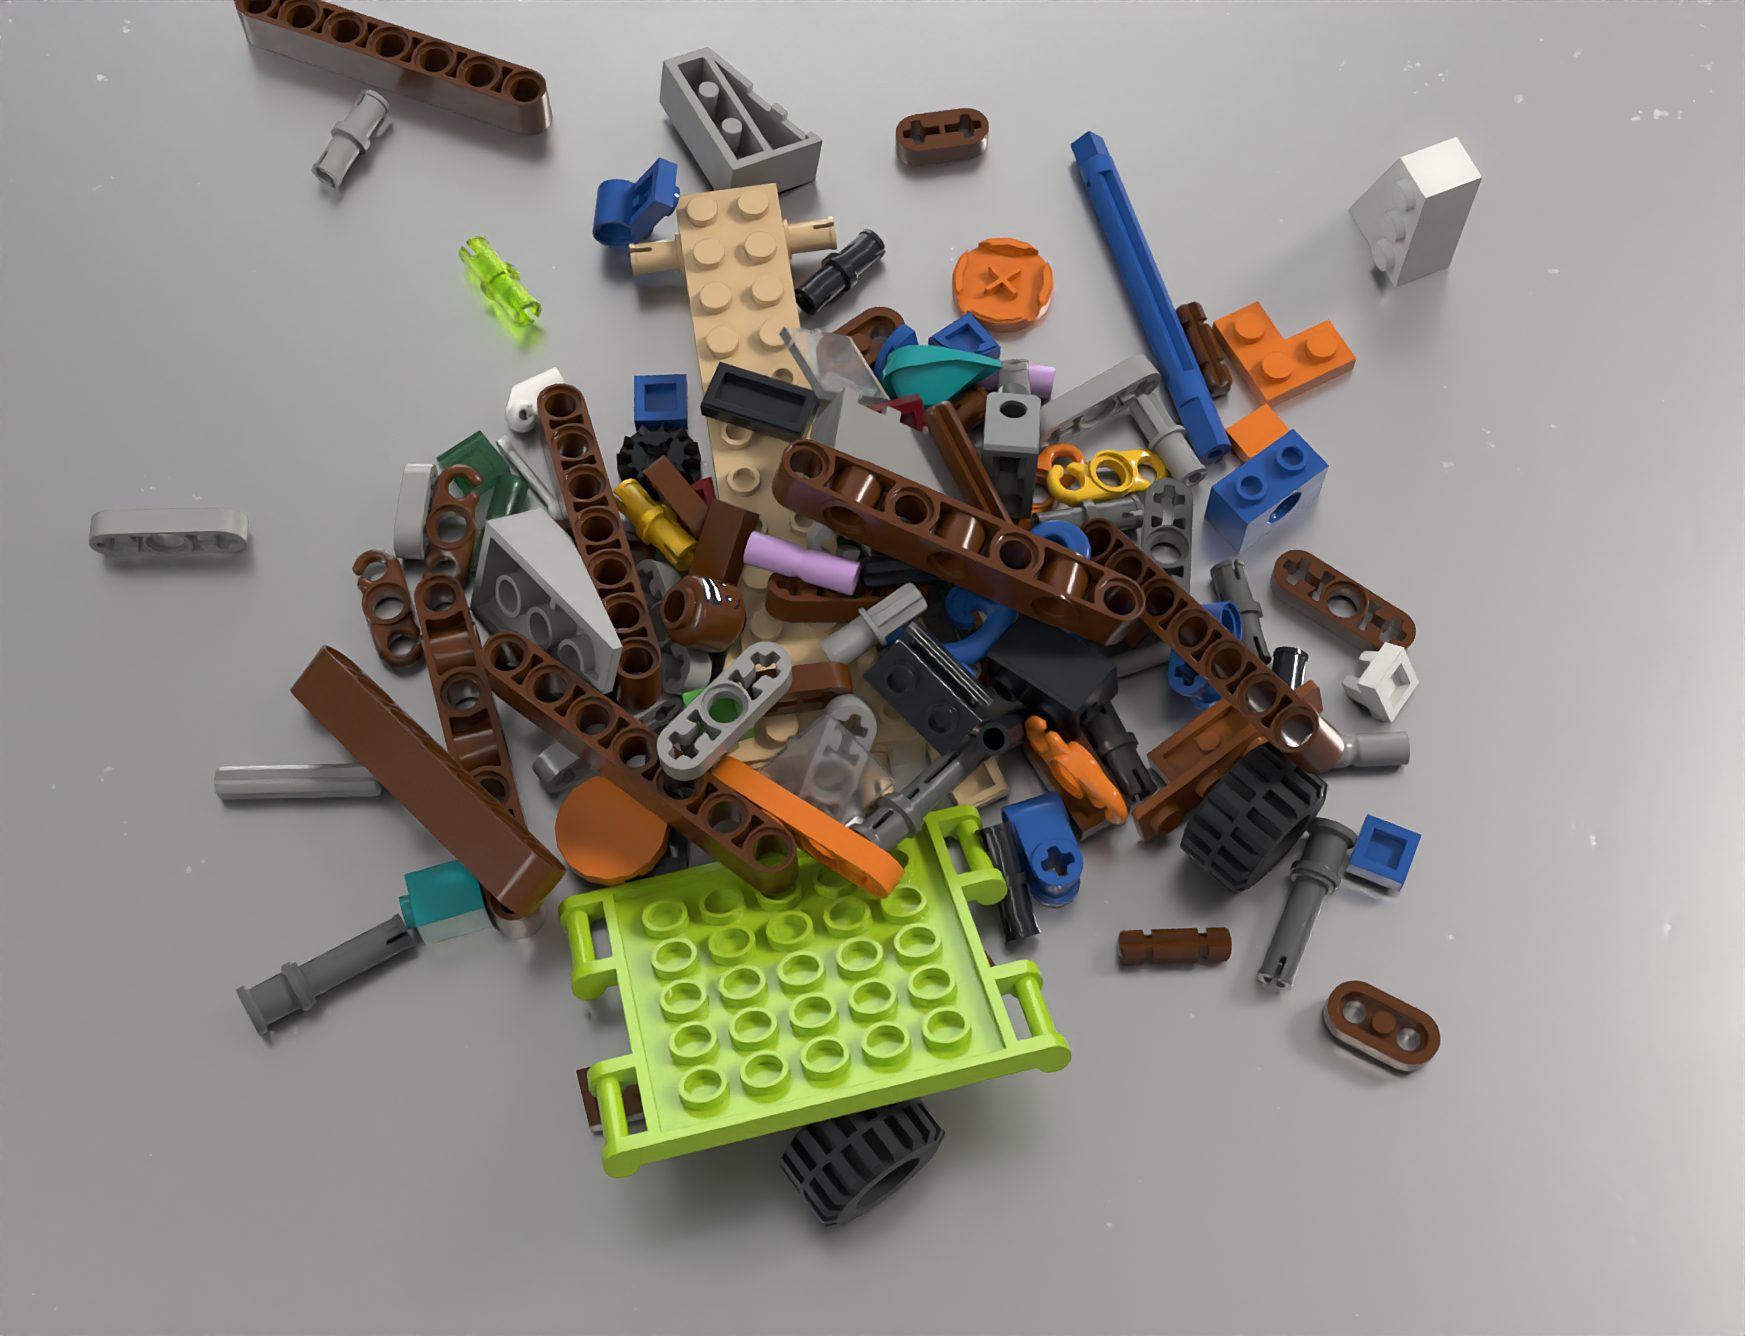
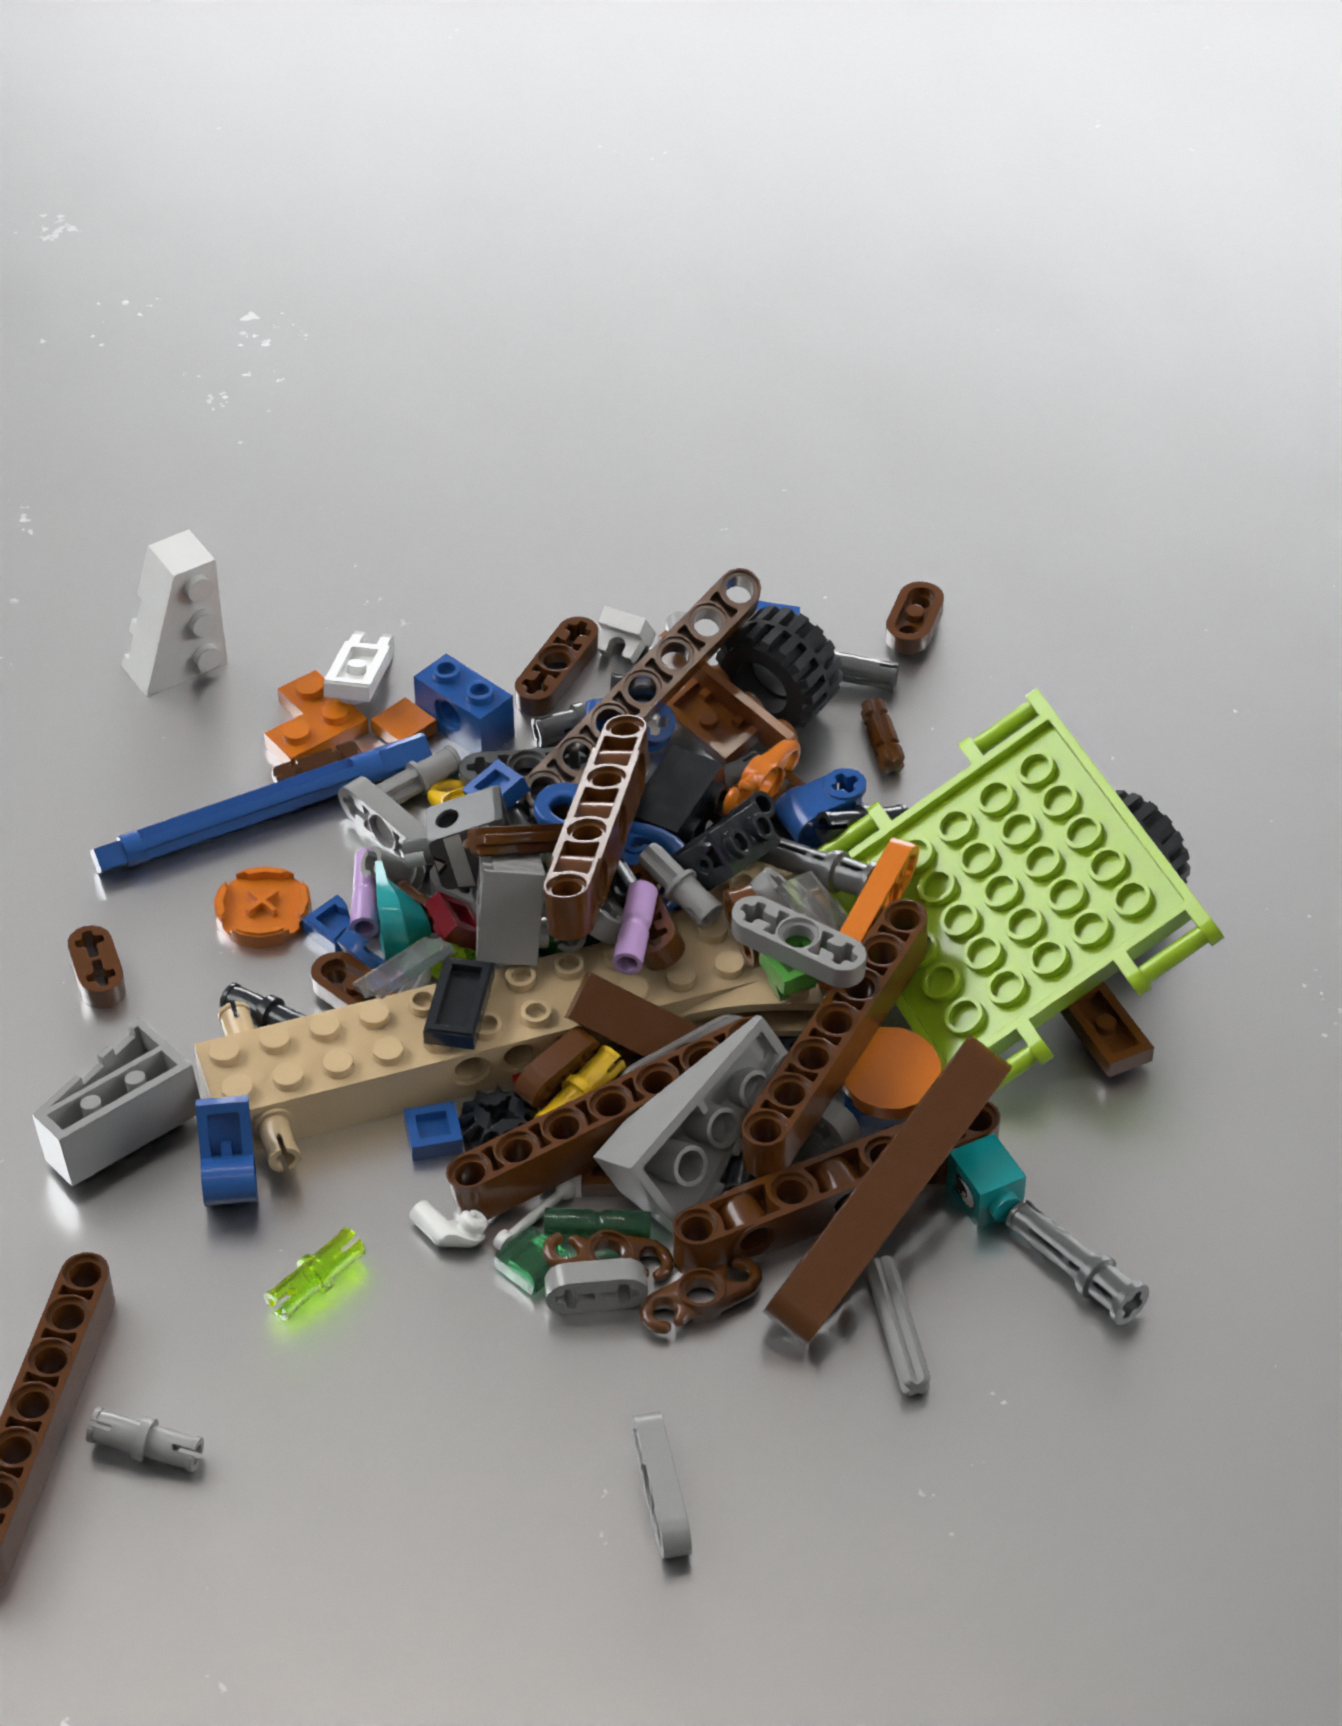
camera: 100 degrees left, 20 degrees down
reddish brown head [660,574,747,653] -> none
none -> white hinge [324,631,394,704]
none -> blue plate [462,759,531,811]

